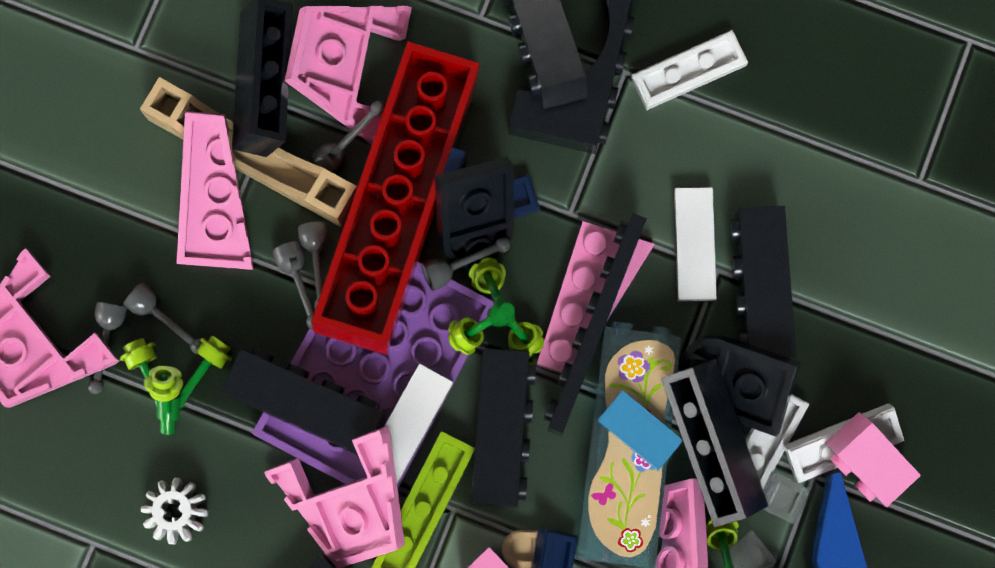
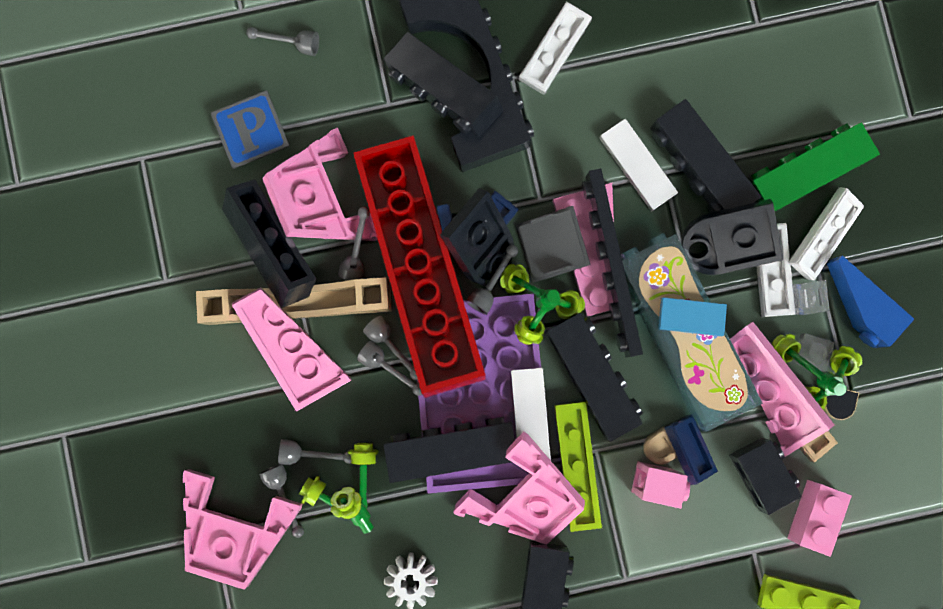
camera: 30 degrees left, 5 degrees up
black brick [661,358,769,527] -> none
bright pink brick [825,412,921,507] -> none
none -> dark grey piece [516,206,591,283]
none -> green brick [751,122,880,211]

